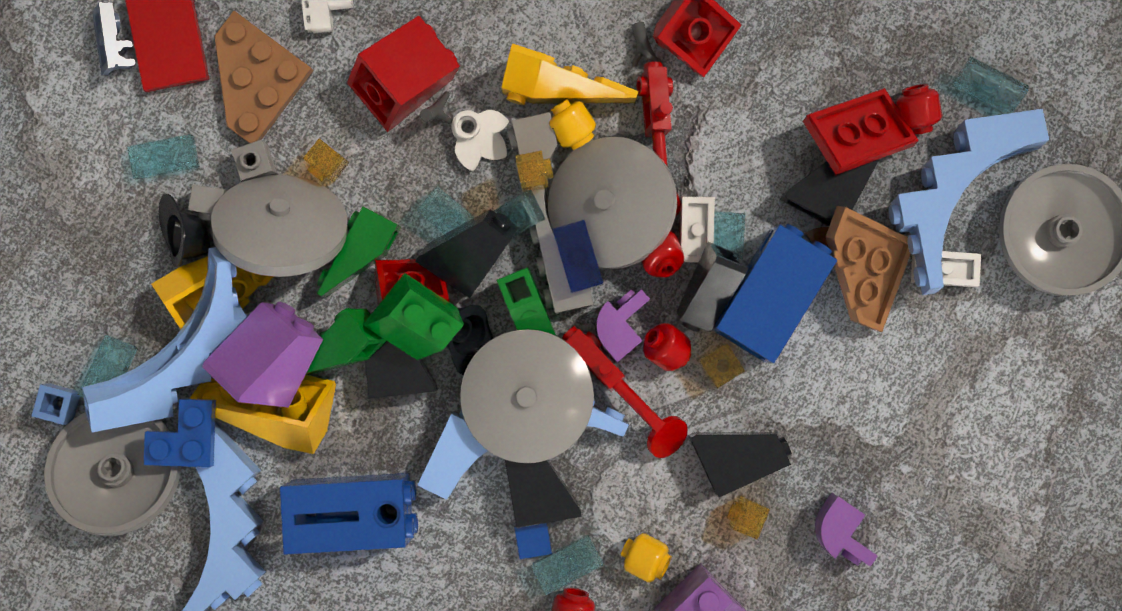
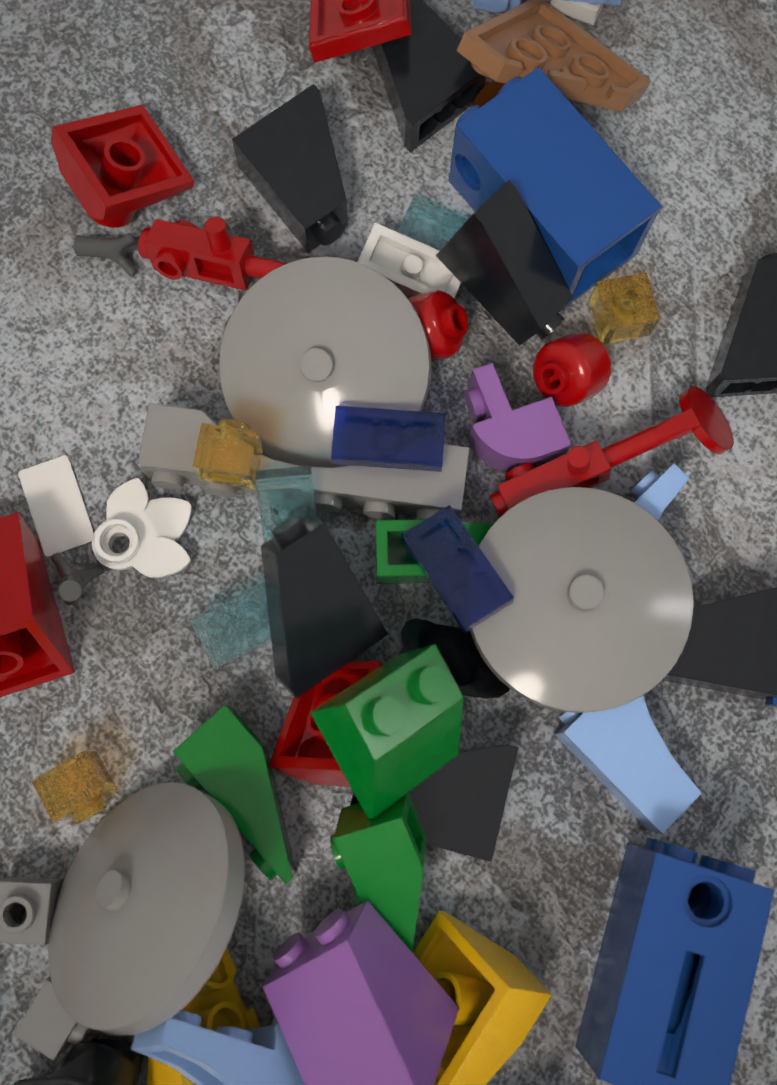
camera: 80 degrees left, 10 degrees down
yellow wedge [501,43,638,105] -> none
yellow head [549,99,596,150] -> none
none -> white sticker [18,455,94,557]
none -> black slope [232,84,348,253]
none -> clear blue plate [402,505,514,633]

